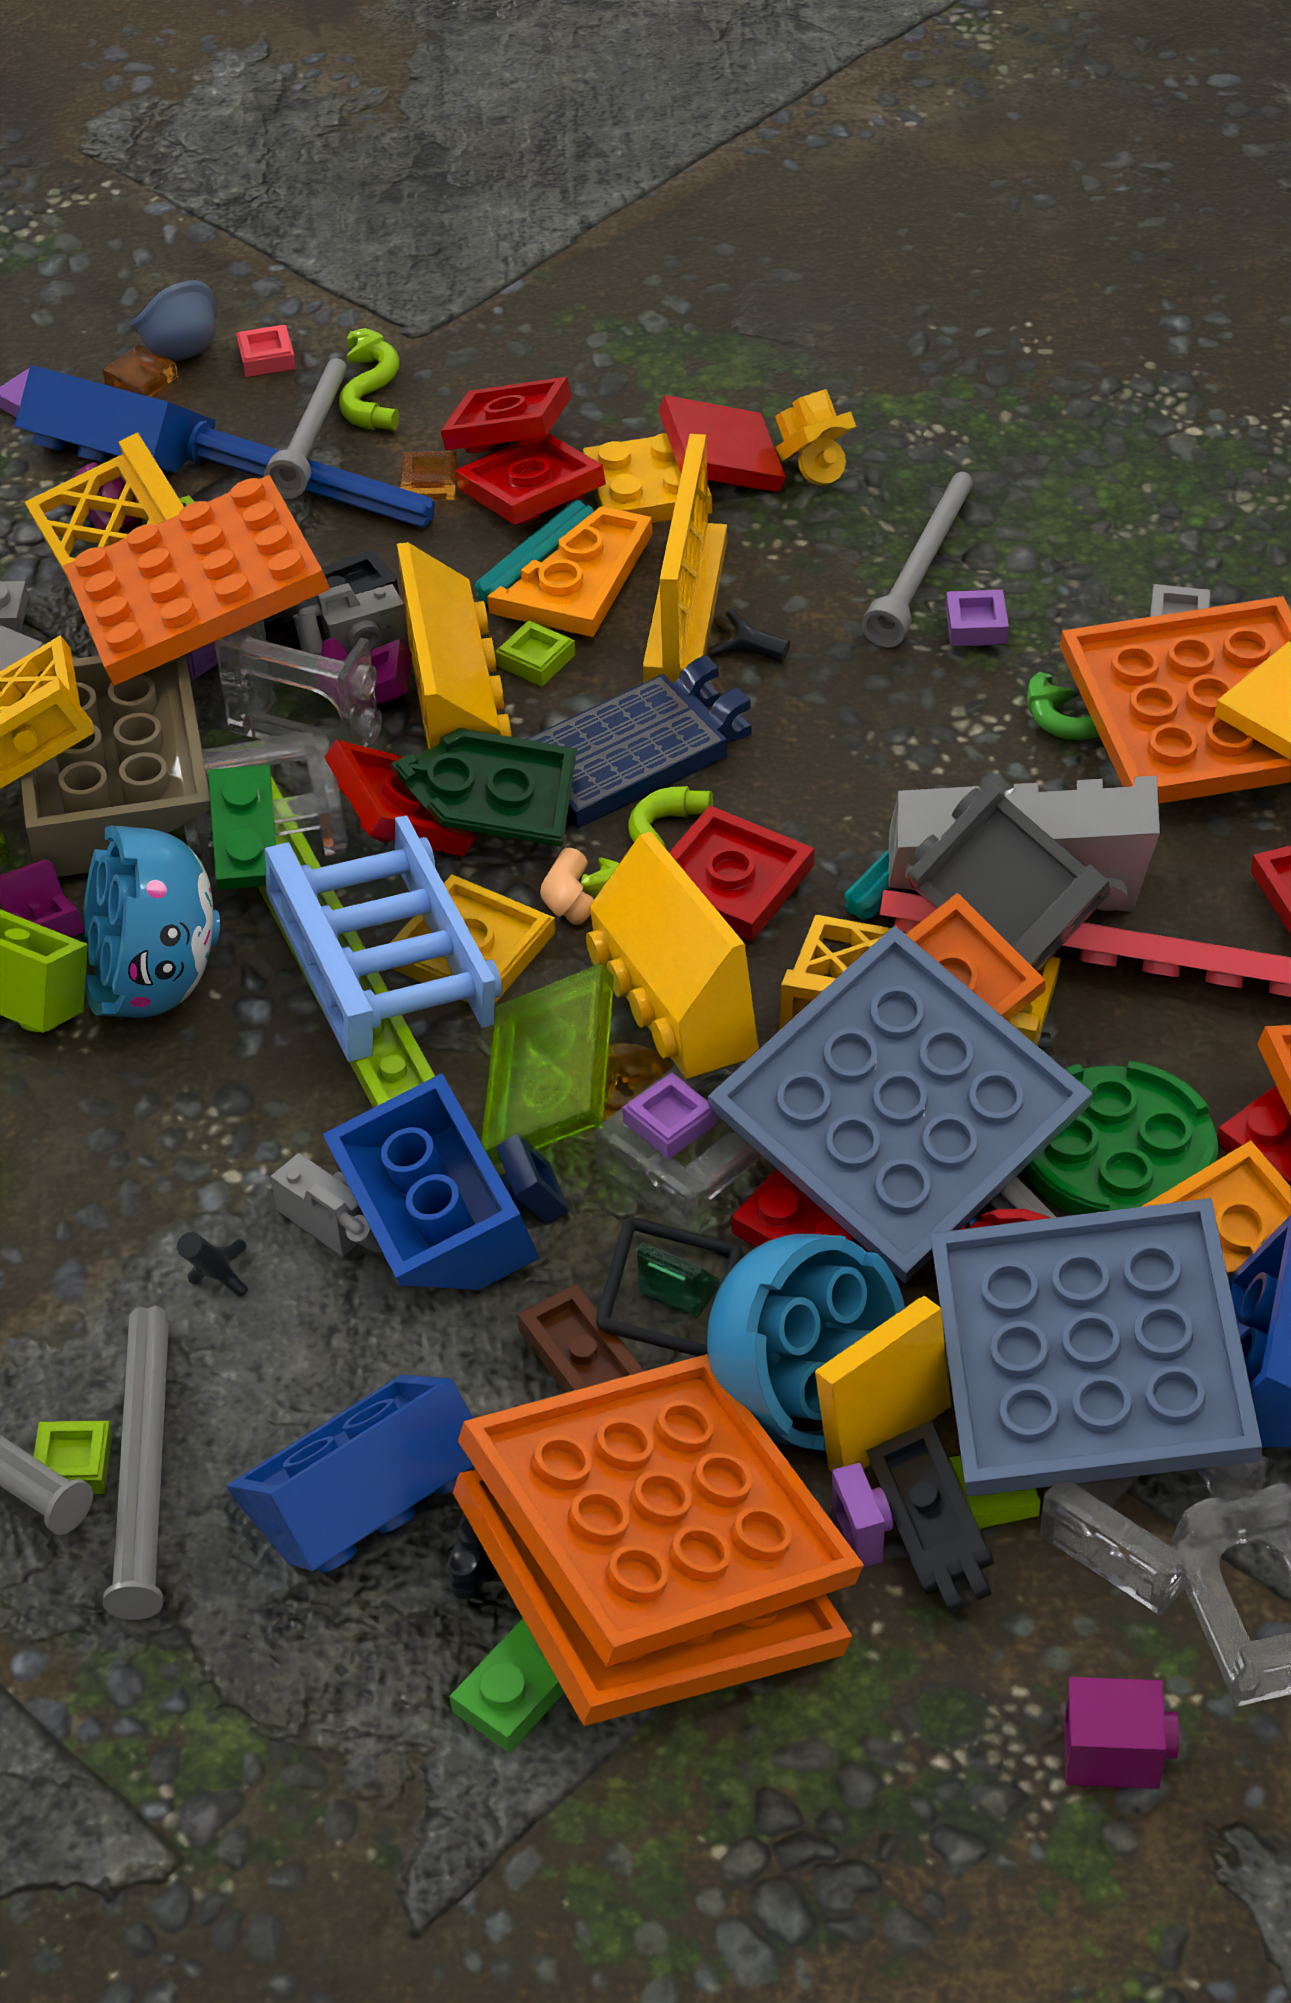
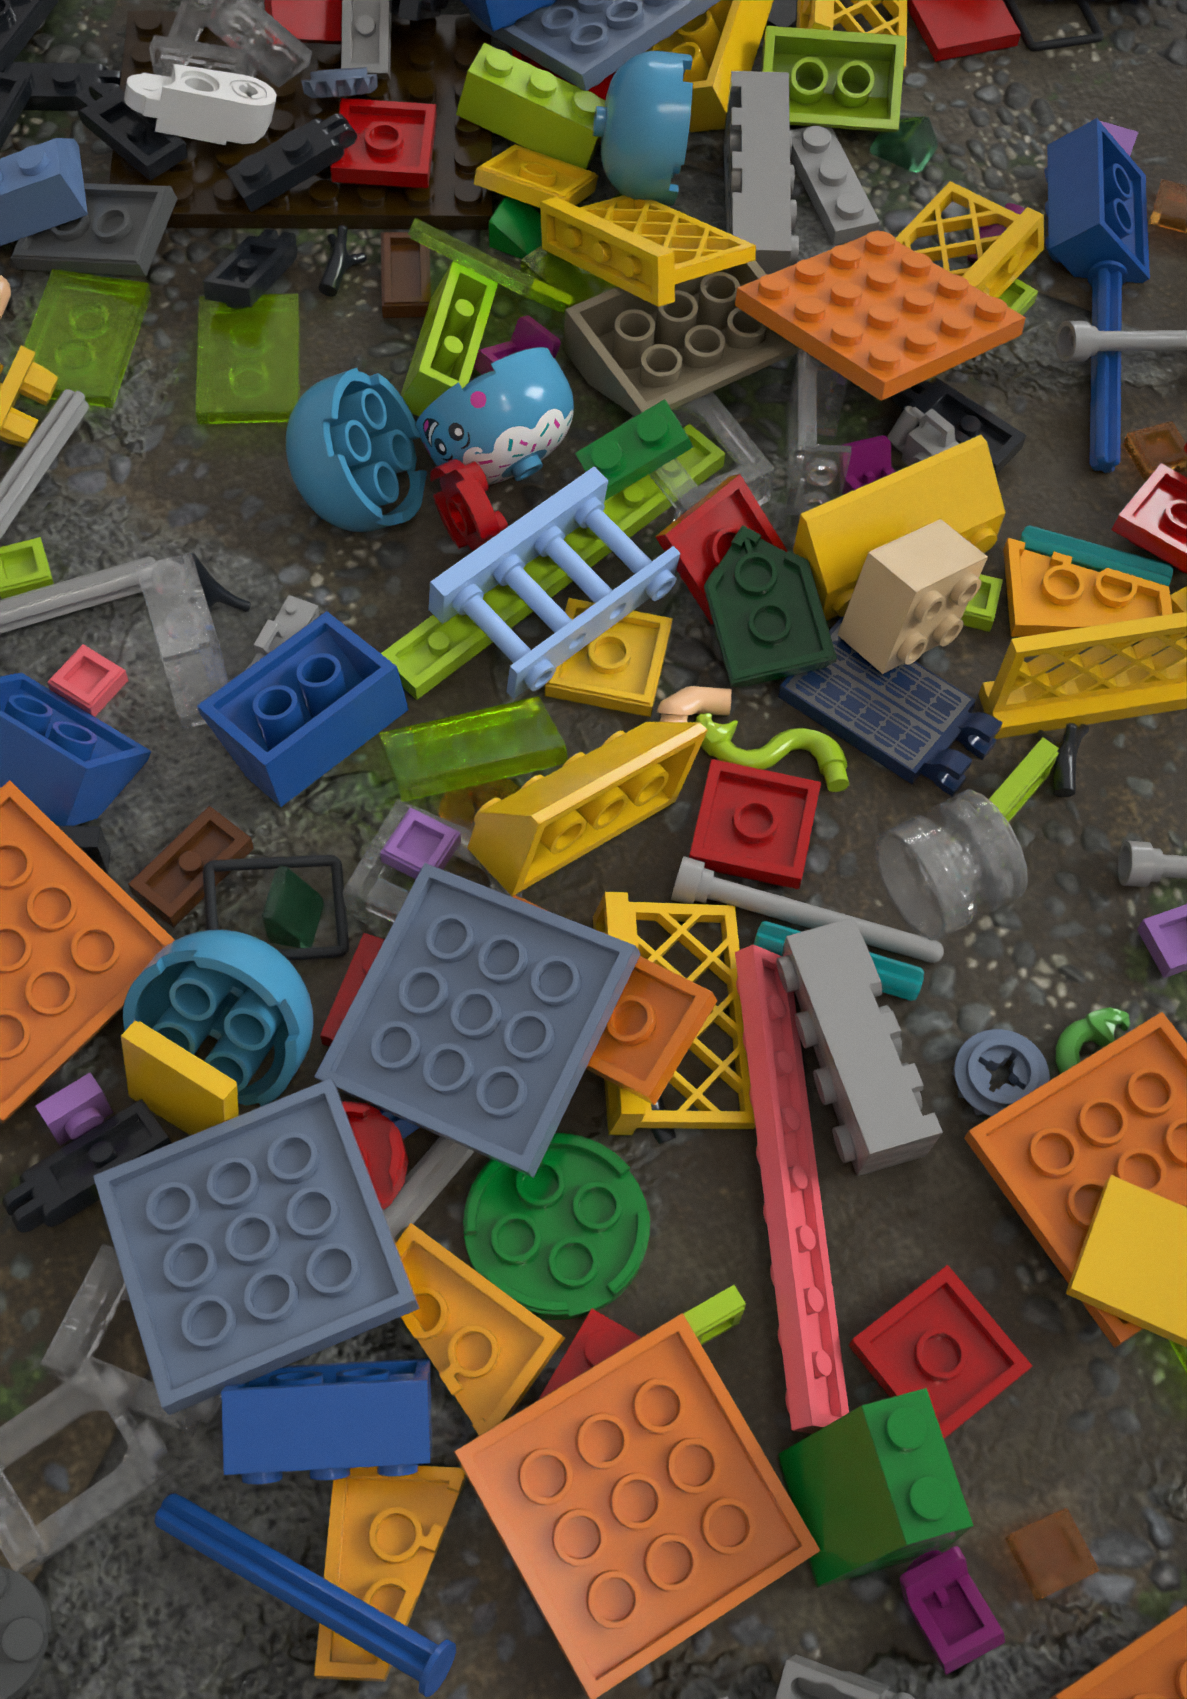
camera: 65 degrees right, 15 degrees up
dark blue plate [496,1133,570,1225] -> none
dark grey panel [907,781,1110,972] -> none
none -> coral tile [47,644,129,717]
none -> clear panel [135,552,229,730]
none -> dark azure cylinder [286,368,427,532]
none -> red plate [430,459,509,551]
none -> light grey piece [671,856,944,963]
none -> lime tile [684,1285,746,1345]
none -> tan brick [837,519,988,674]
none -> clear wheel [875,789,1028,941]
none -> sand blue gear [952,1029,1050,1117]
none -> lime tile [967,737,1059,849]

